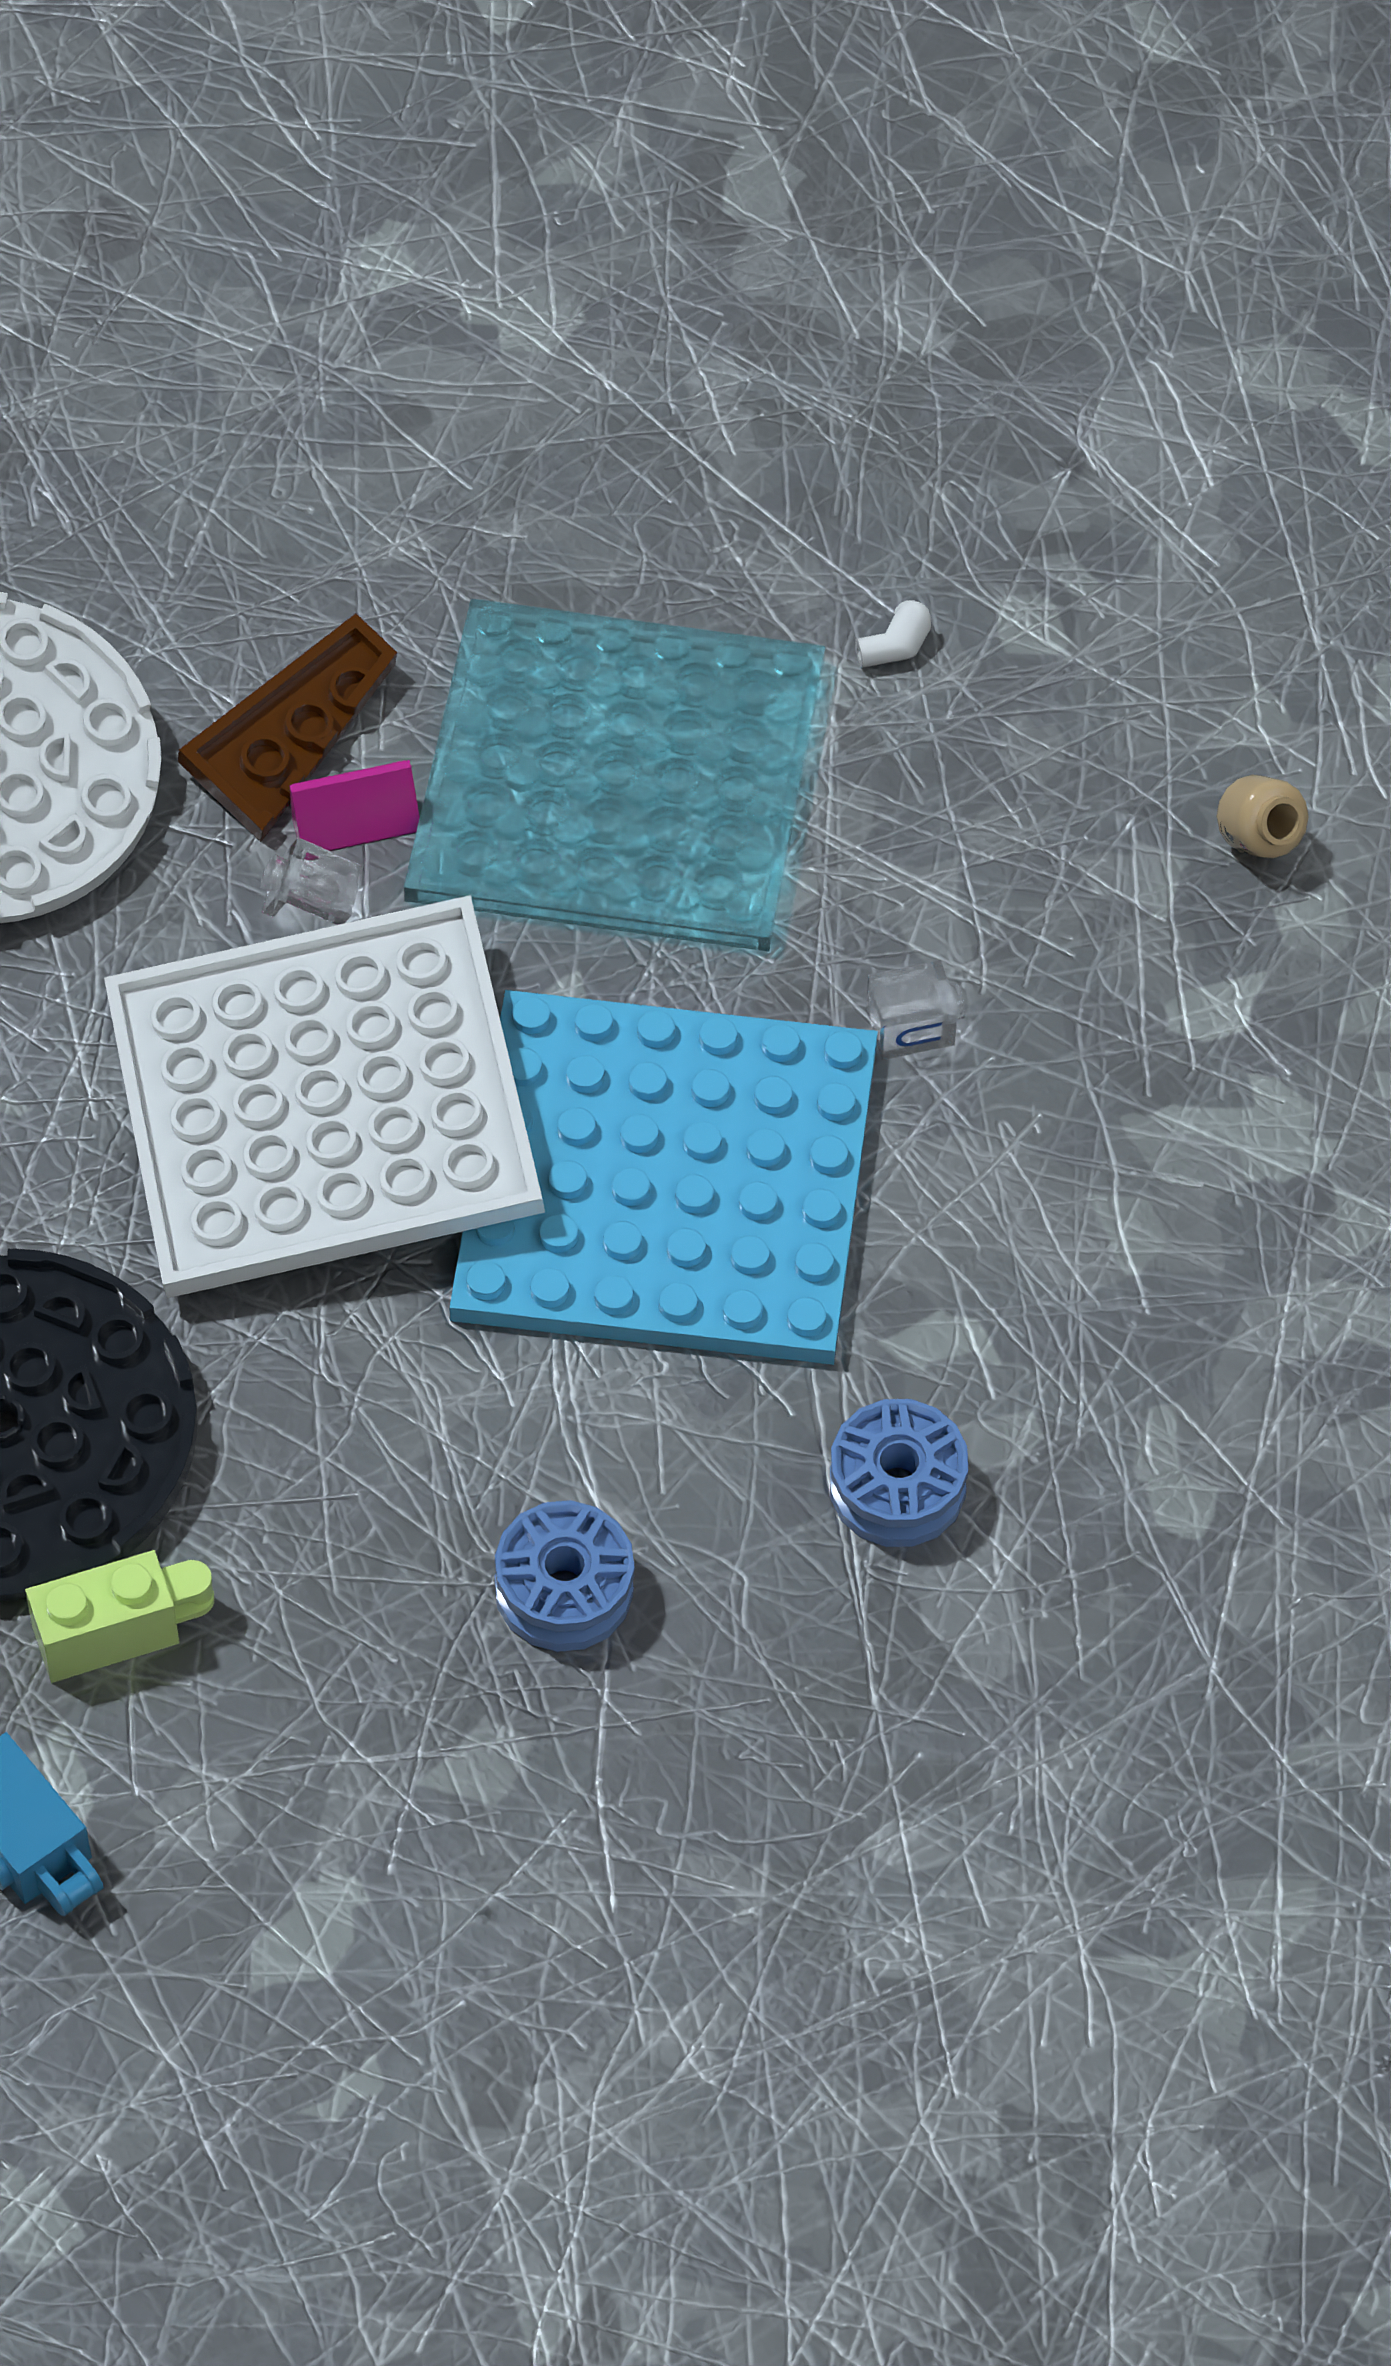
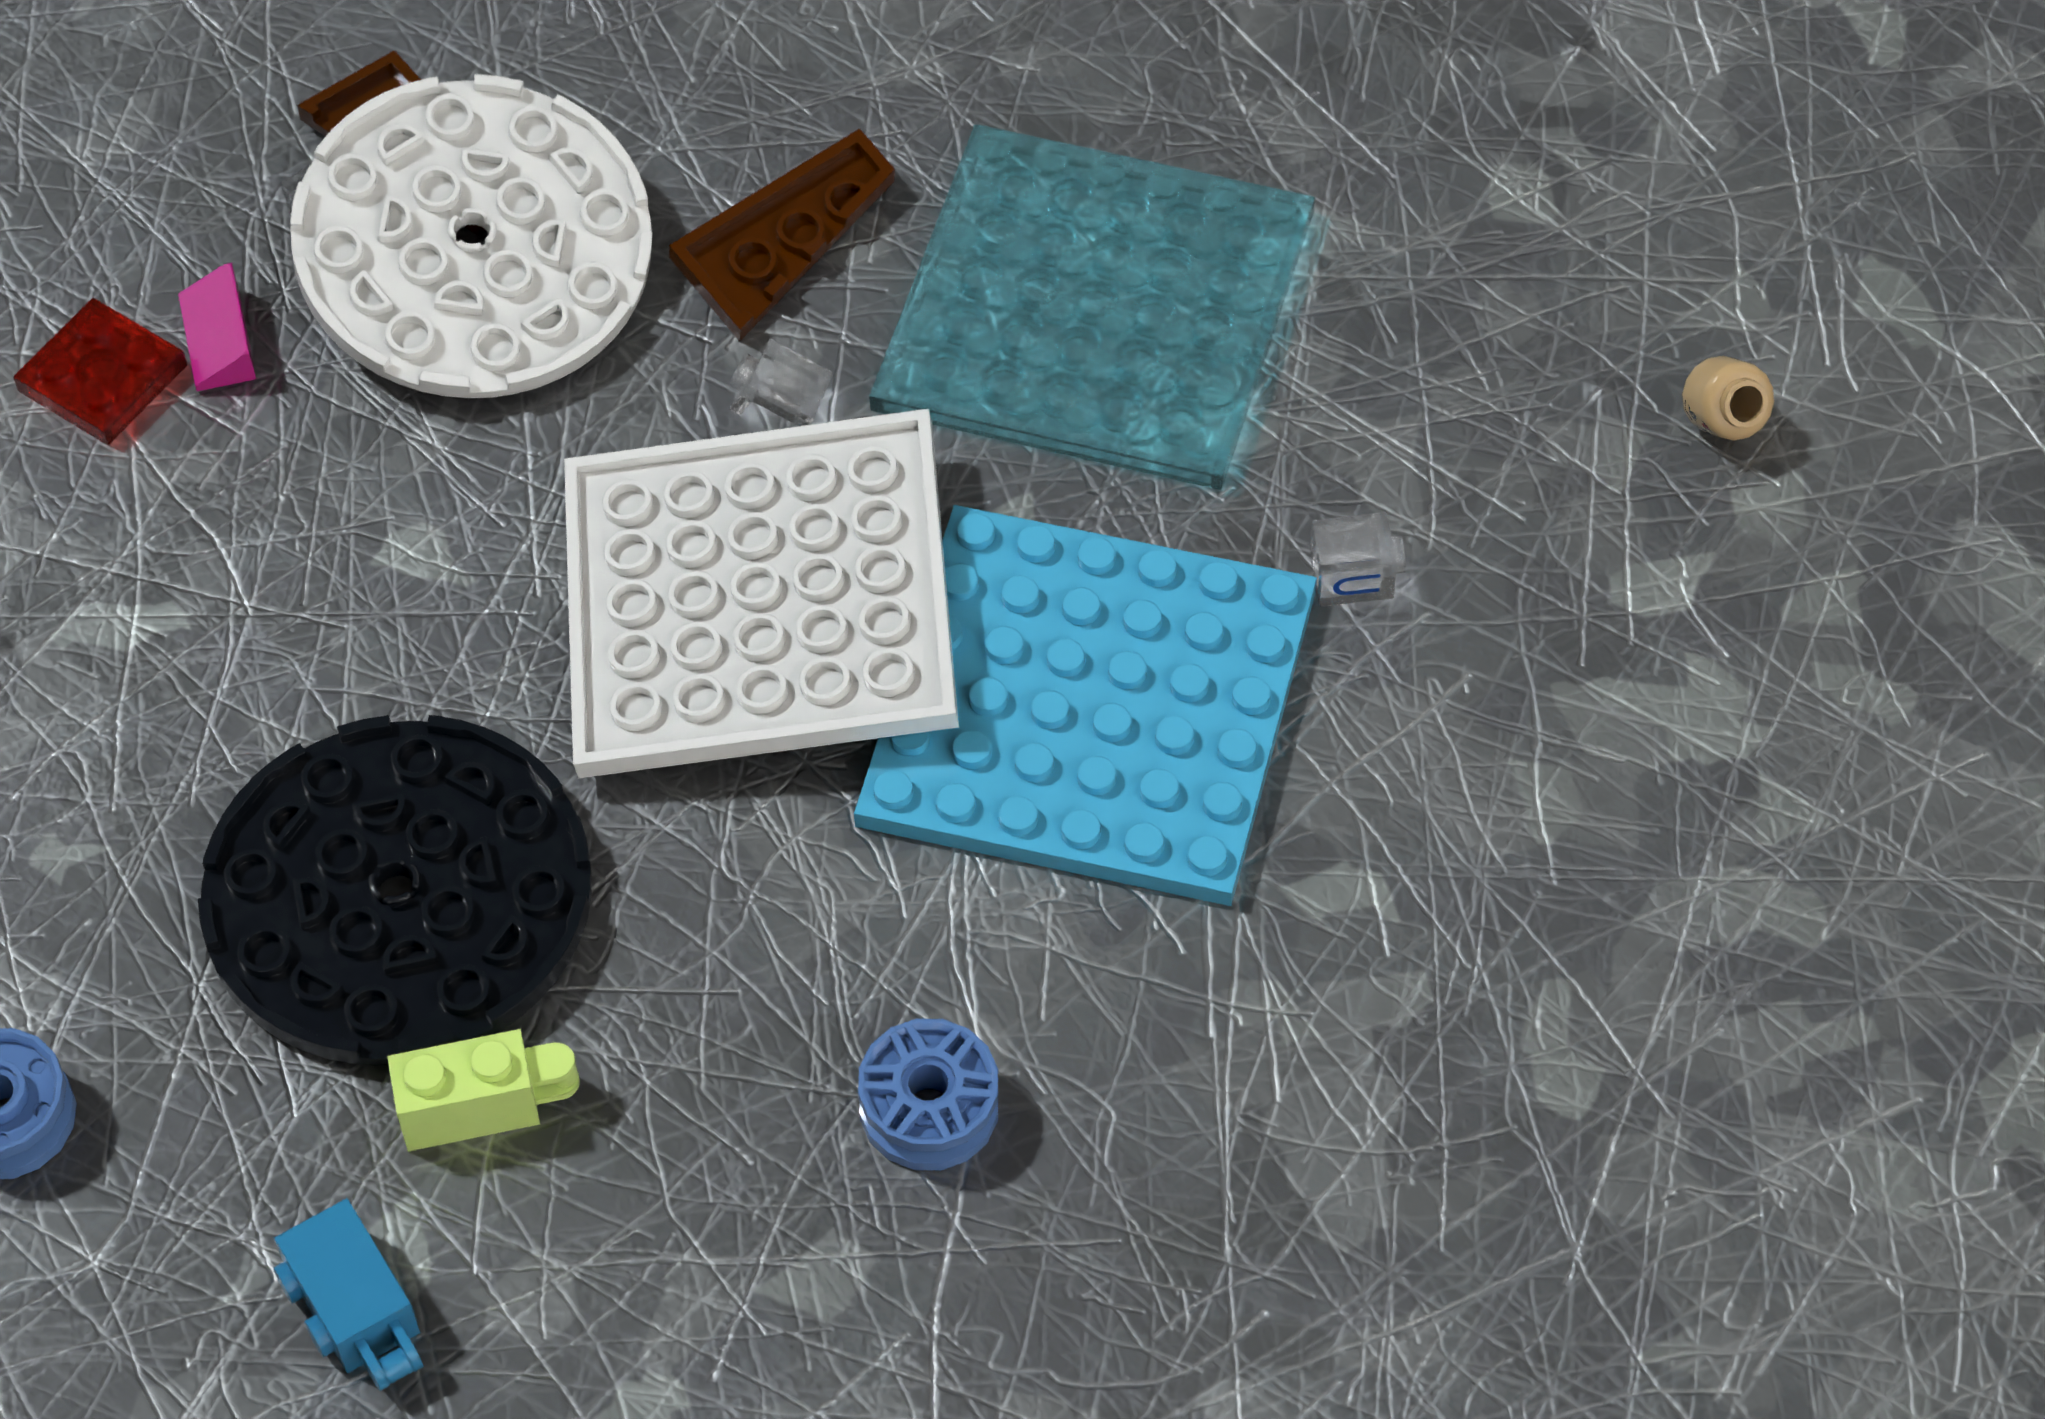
camera: 10 degrees right, 0 degrees up
dark pink slope [290,760,420,855] -> none
medium blue wheel [830,1399,968,1547] -> none
white arm [855,600,931,668] -> none

